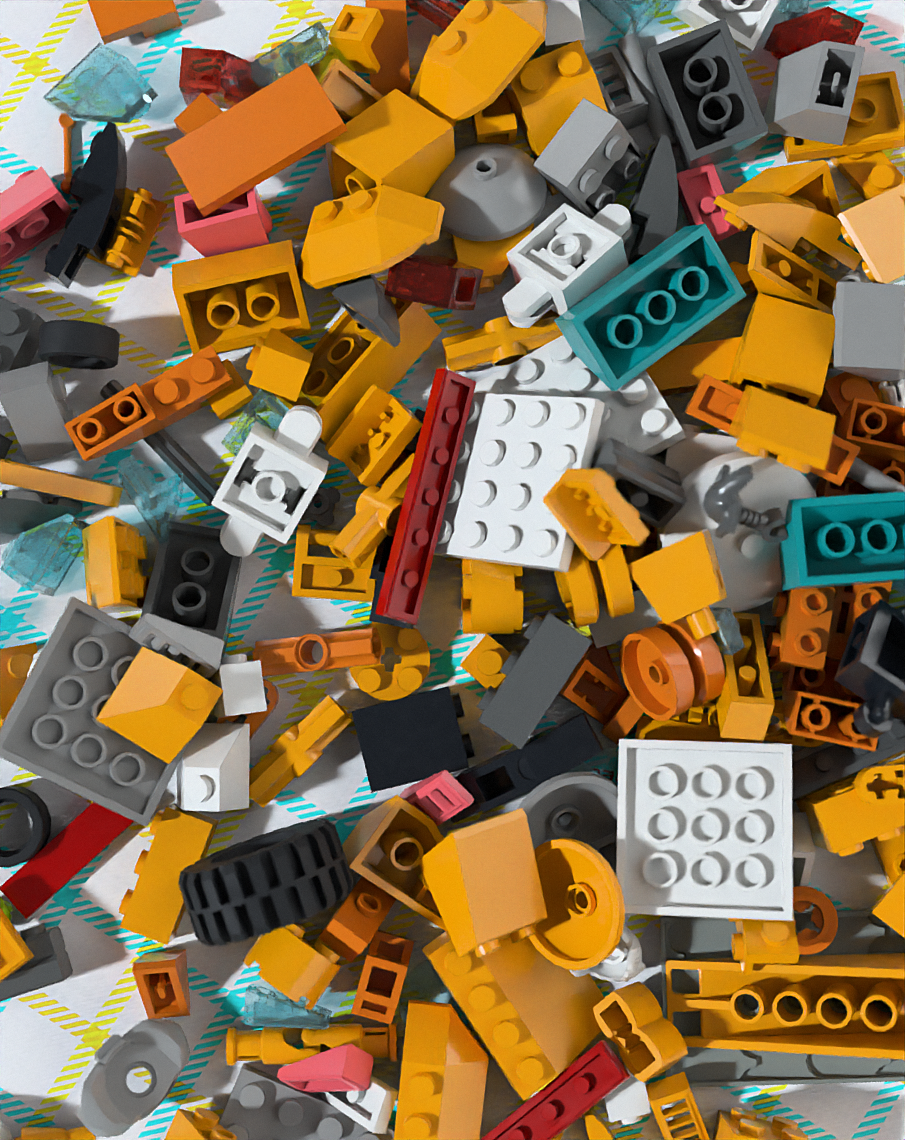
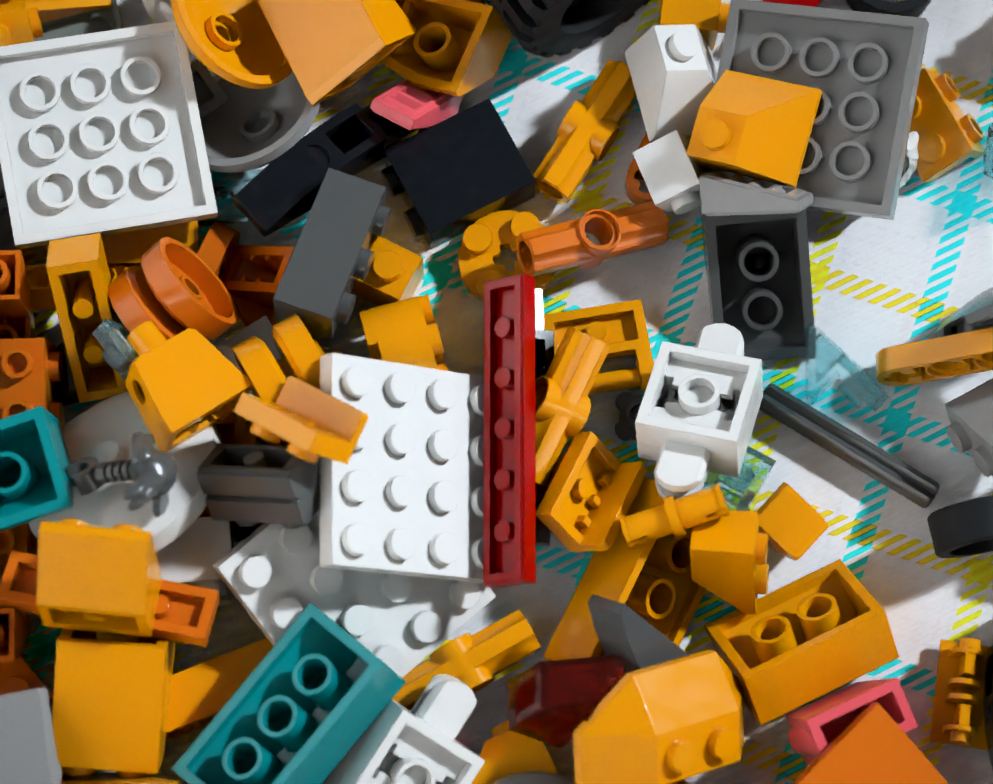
camera: 170 degrees right, 10 degrees down
clear light blue slope [0,513,91,597] -> none
orange slope [64,345,234,461] -> none
light orange slope [82,515,150,614] -> none
none -> light orange pin [619,483,730,549]

